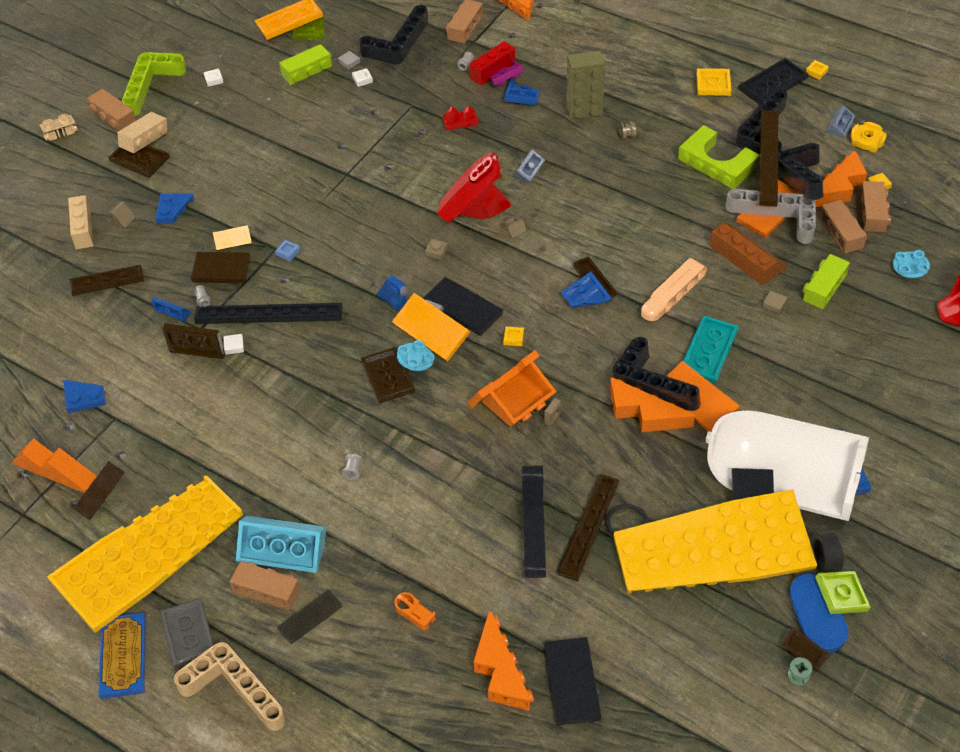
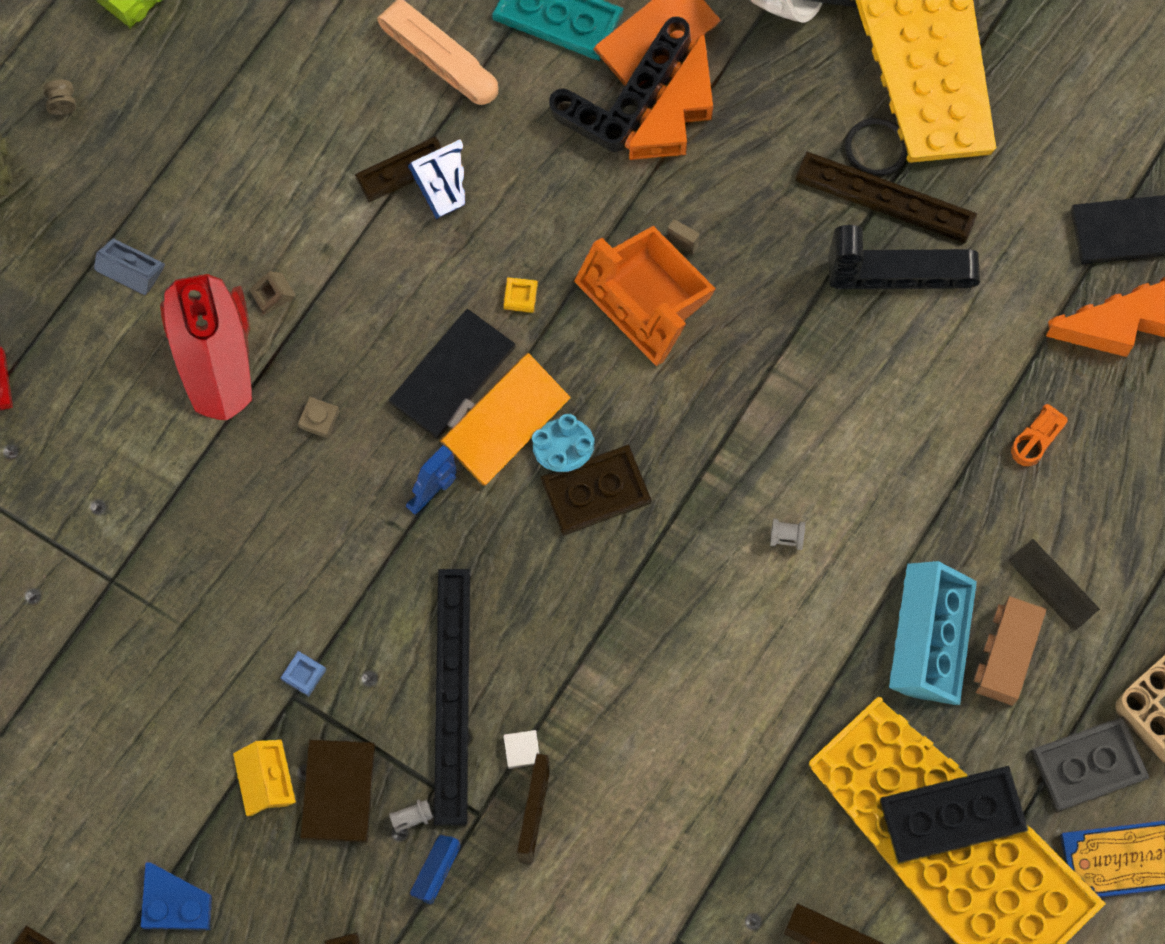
camera: 90 degrees left, 20 degrees up
none -> black tile [879,766,1028,864]

